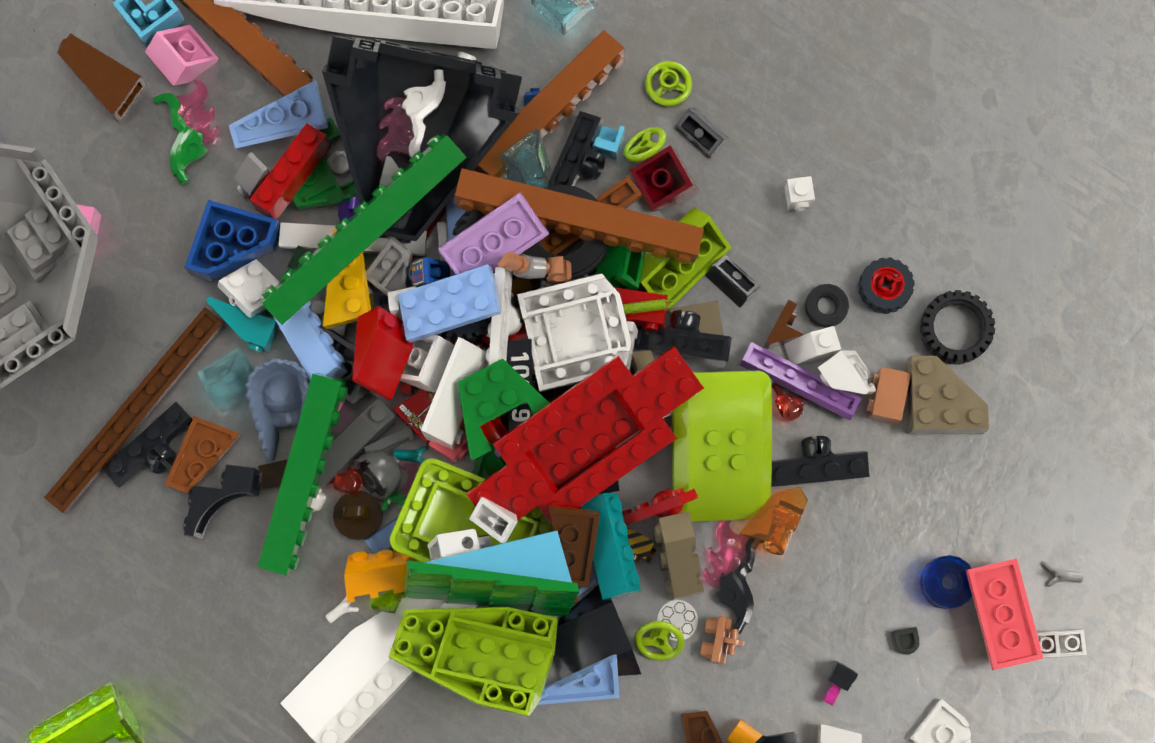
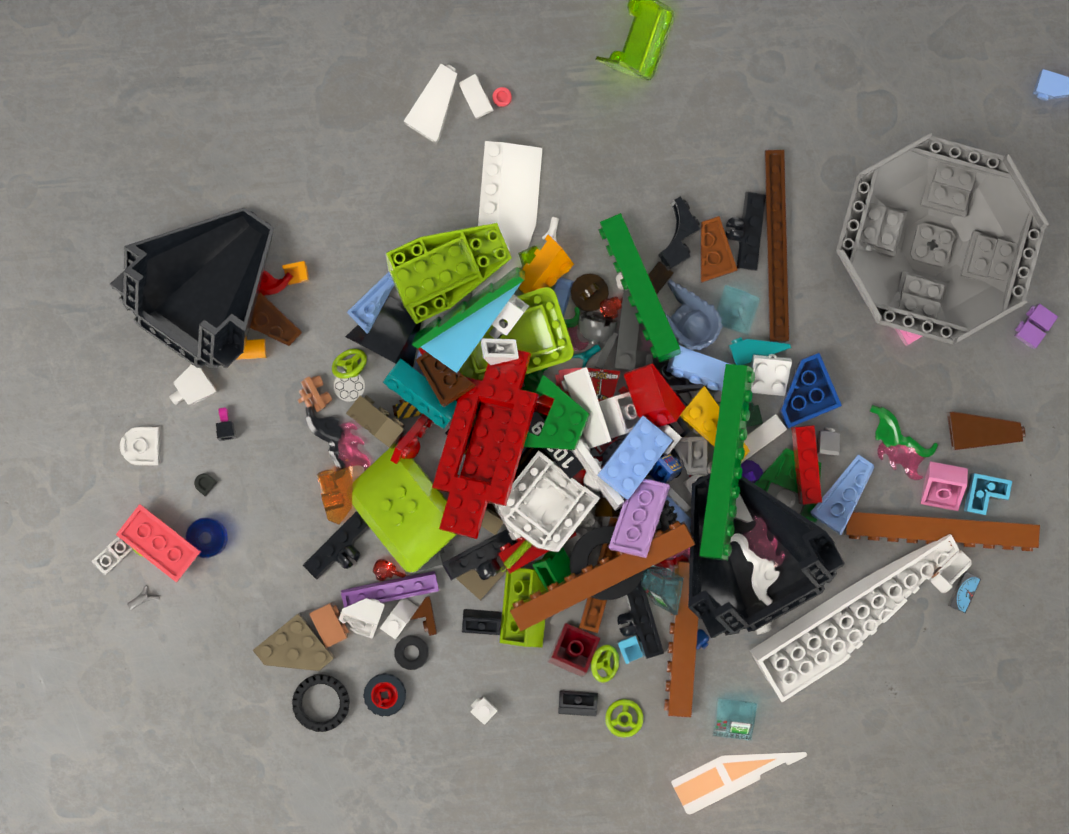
camera: 140 degrees right, 10 degrees up
nougat piece [497,252,572,283] -> none

